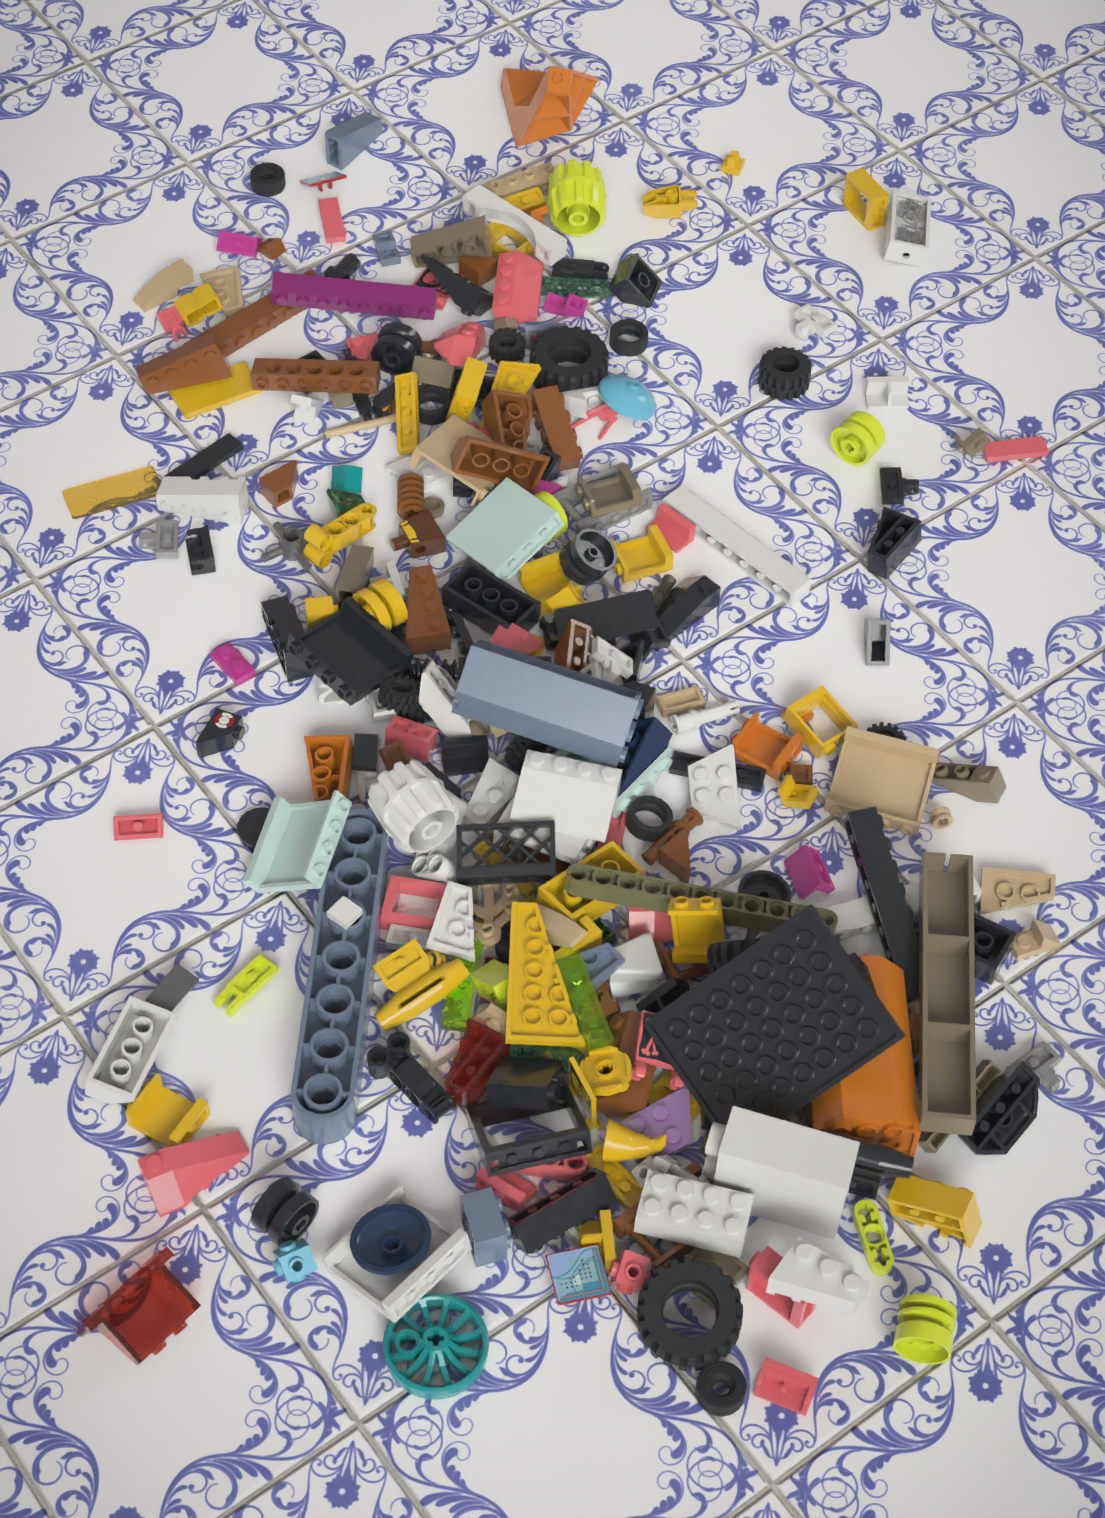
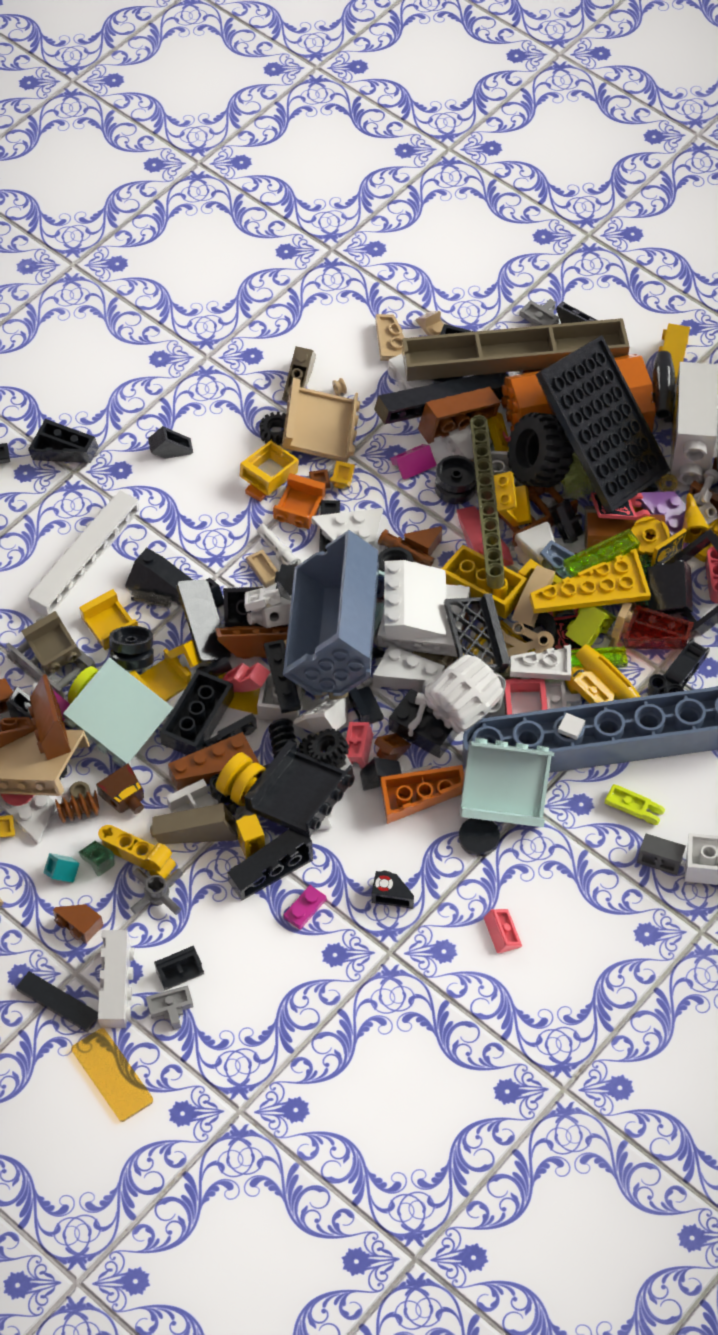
camera: 100 degrees left, 5 degrees up
coral panel [645,503,696,553] -> none
none -> dark orange wedge [418,387,501,444]

